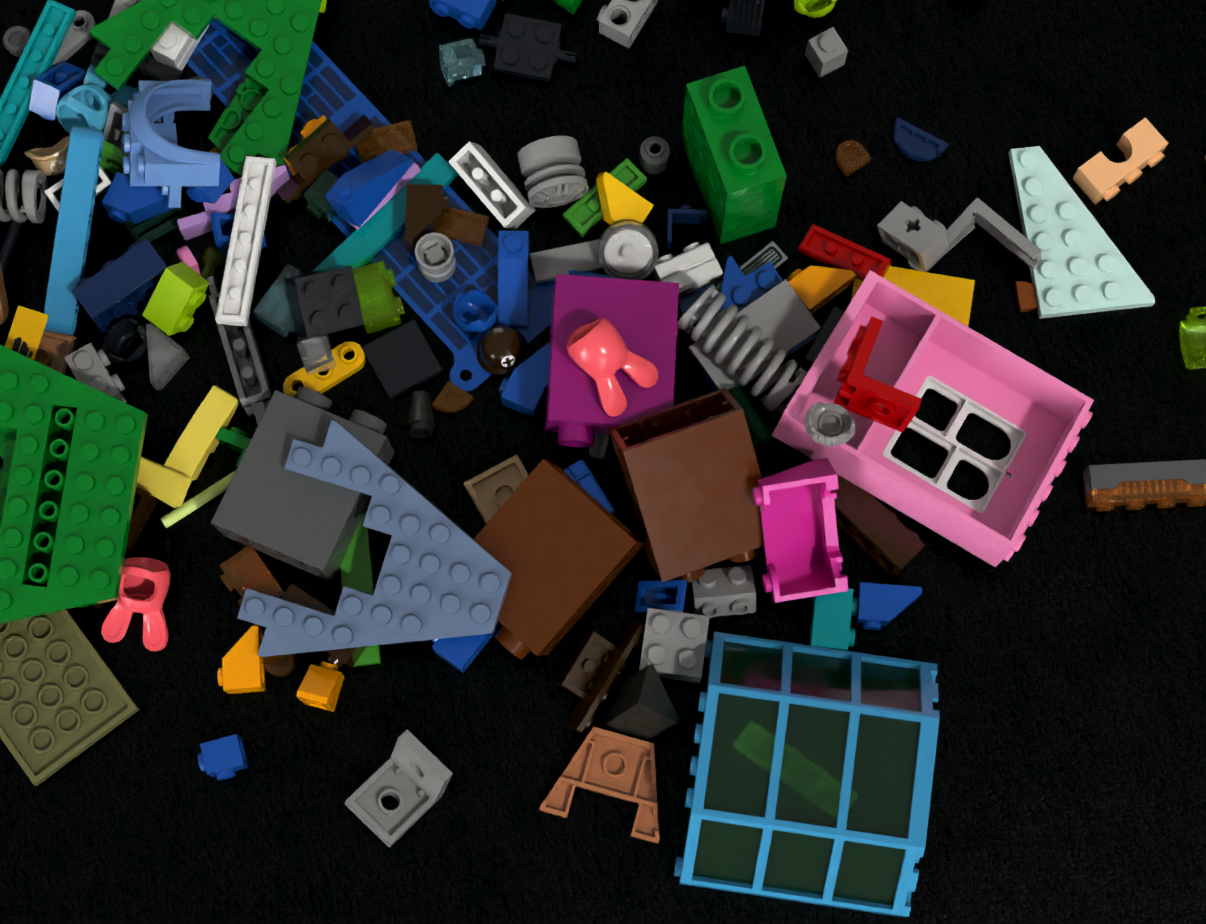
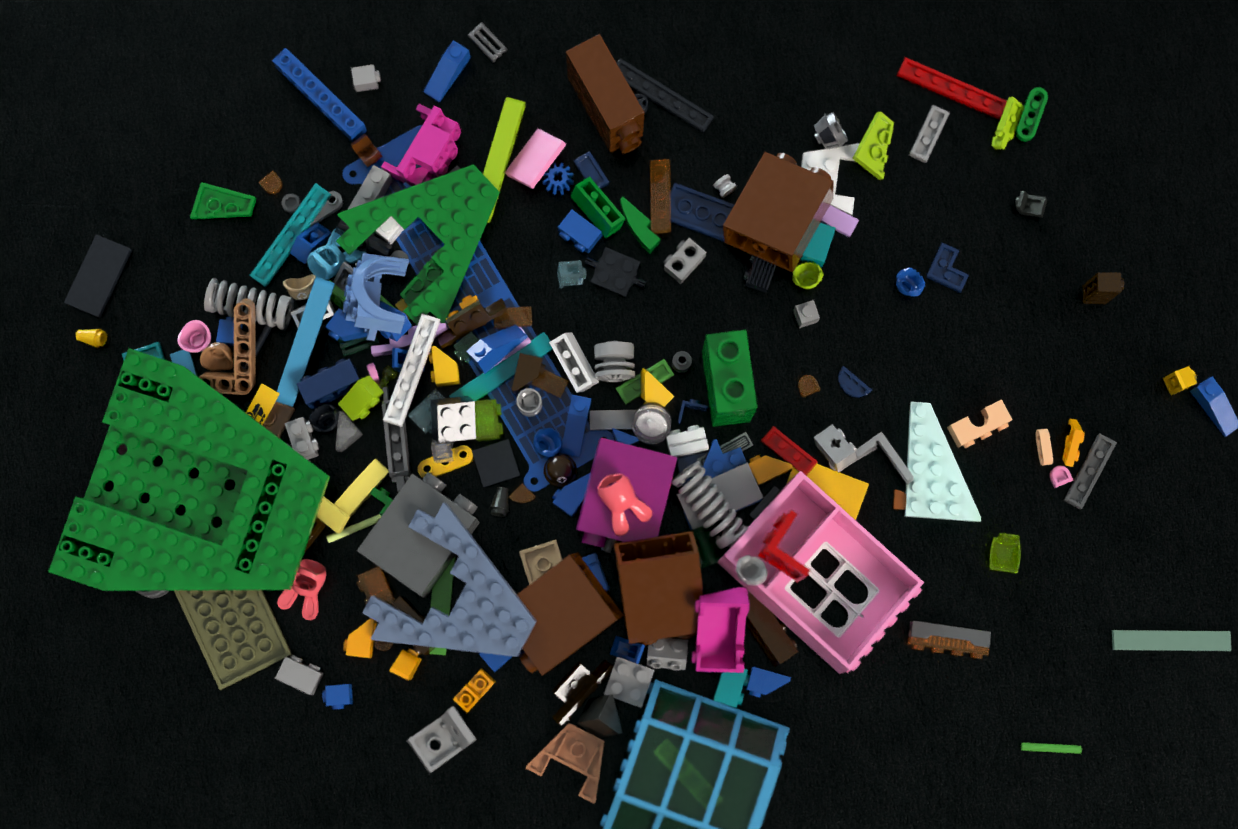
camera: 10 degrees right, 5 degrees up
none -> light grey brick [275,655,324,695]
none -> yellow slope [429,346,460,387]
none -> light orange slope [453,669,496,712]

